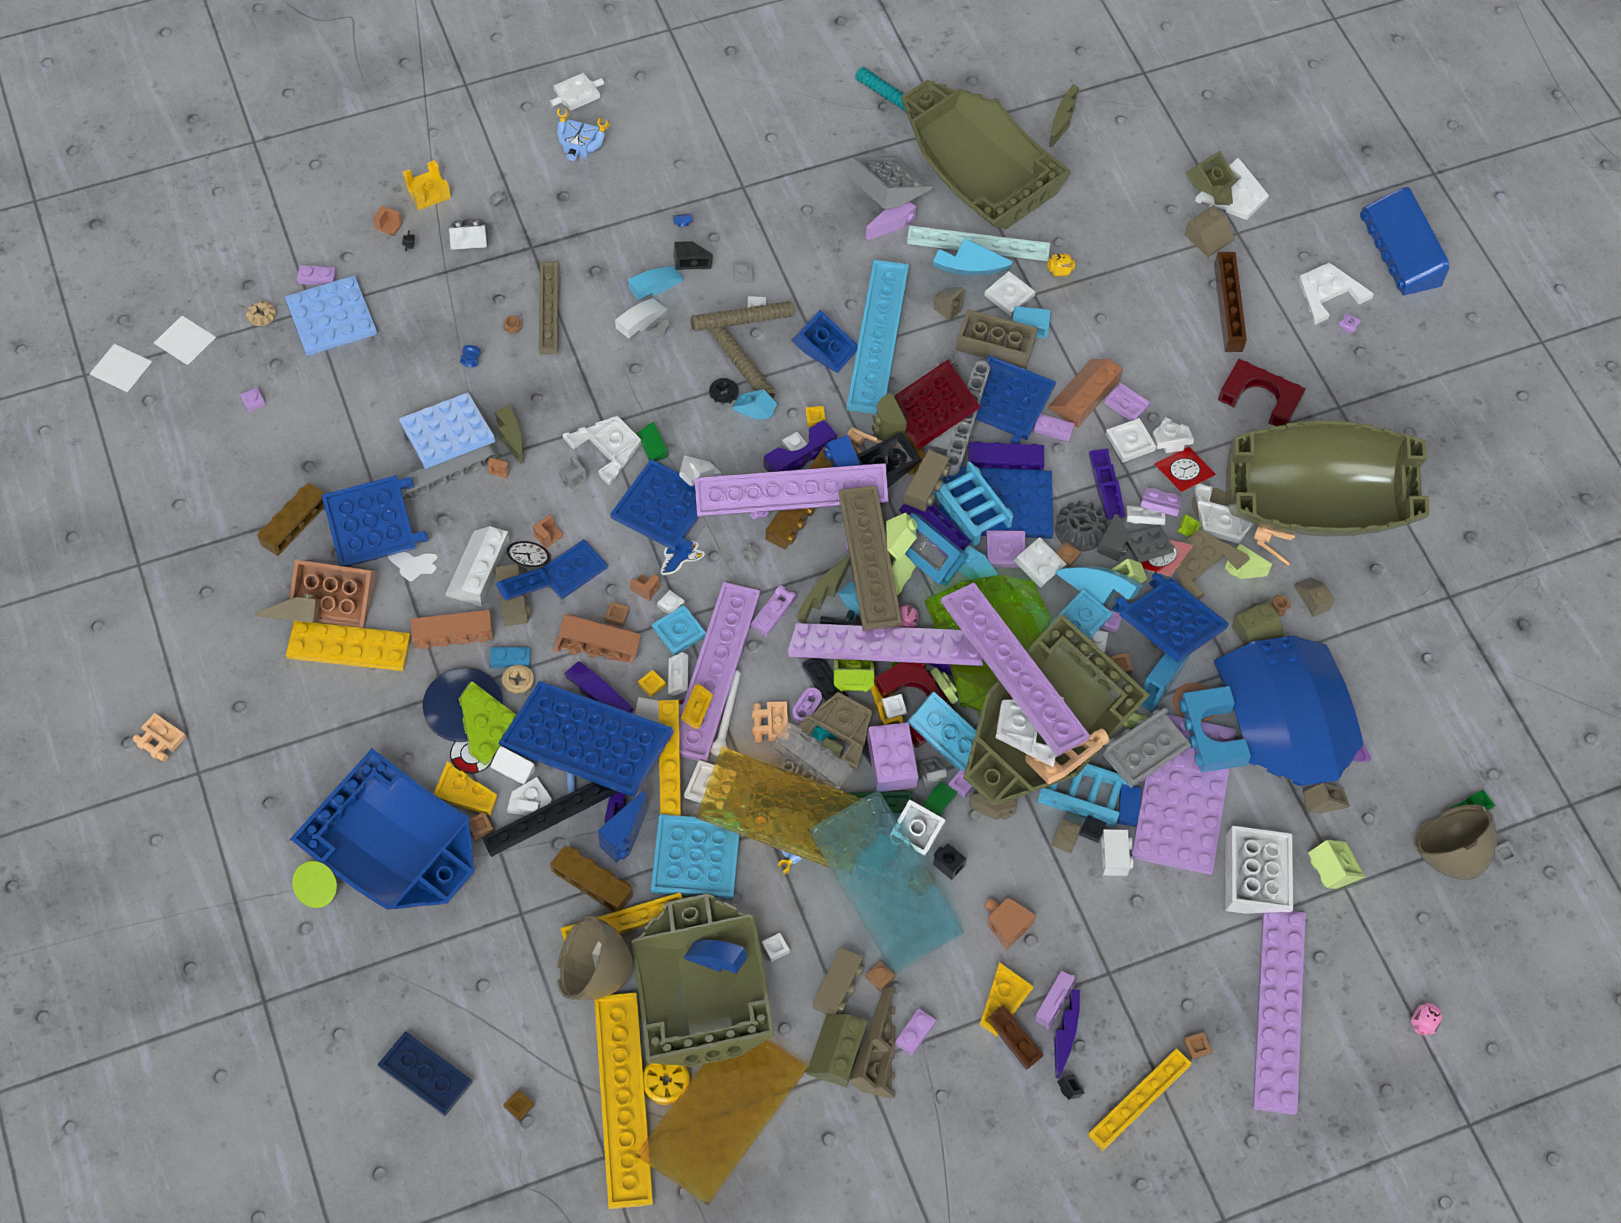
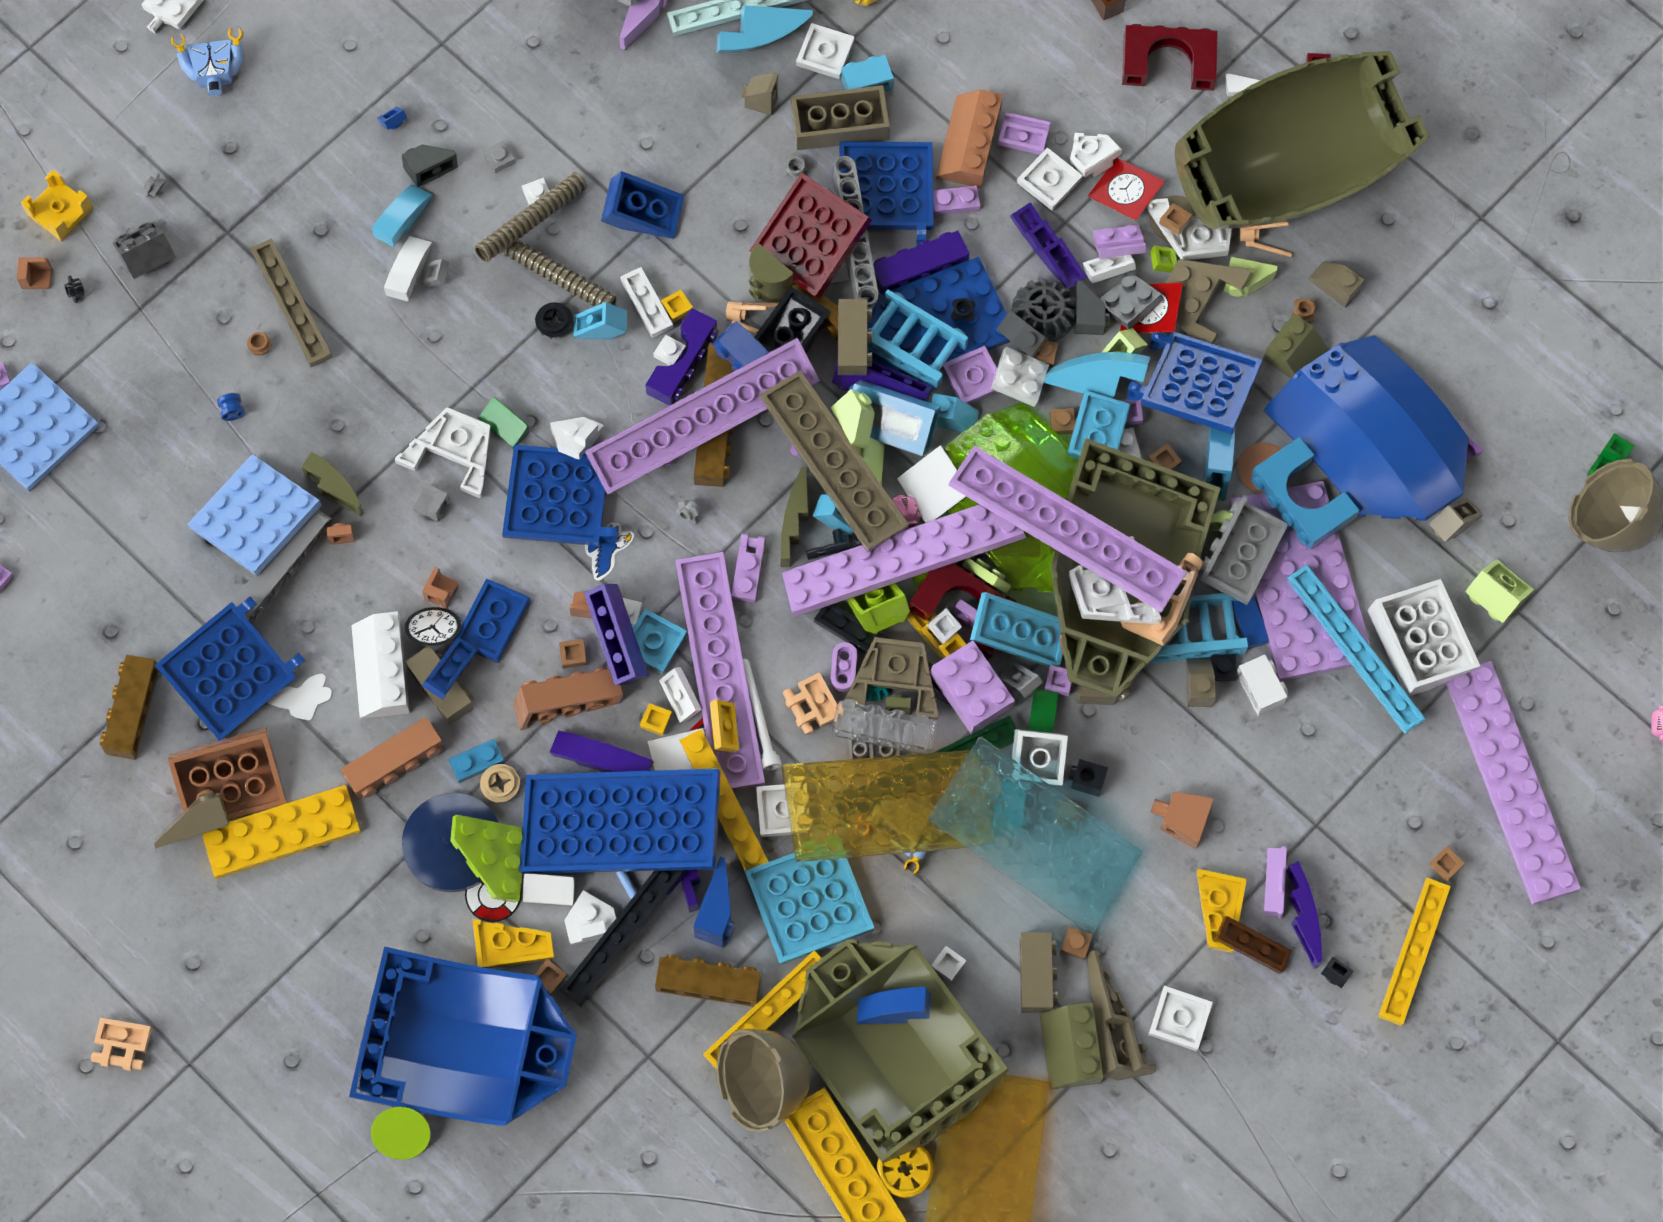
camera: 25 degrees left, 10 degrees up
medium azure plate [847,260,909,414] -> none
lavender plate [895,1009,936,1056] -> none
none -> dark purple brick [584,584,649,685]
none -> white plate [620,267,673,338]
none -> white sticker [897,445,966,523]
none -> black plate [951,298,975,322]
none -> lavender plate [954,599,977,627]
none -> dark grey slope [996,310,1048,358]
none -> medium nougat plate [1049,408,1075,435]
none -> white plate [1148,986,1213,1051]
none -> medium nougat plate [1159,203,1192,235]
none -> medium azure tile [1287,565,1426,734]

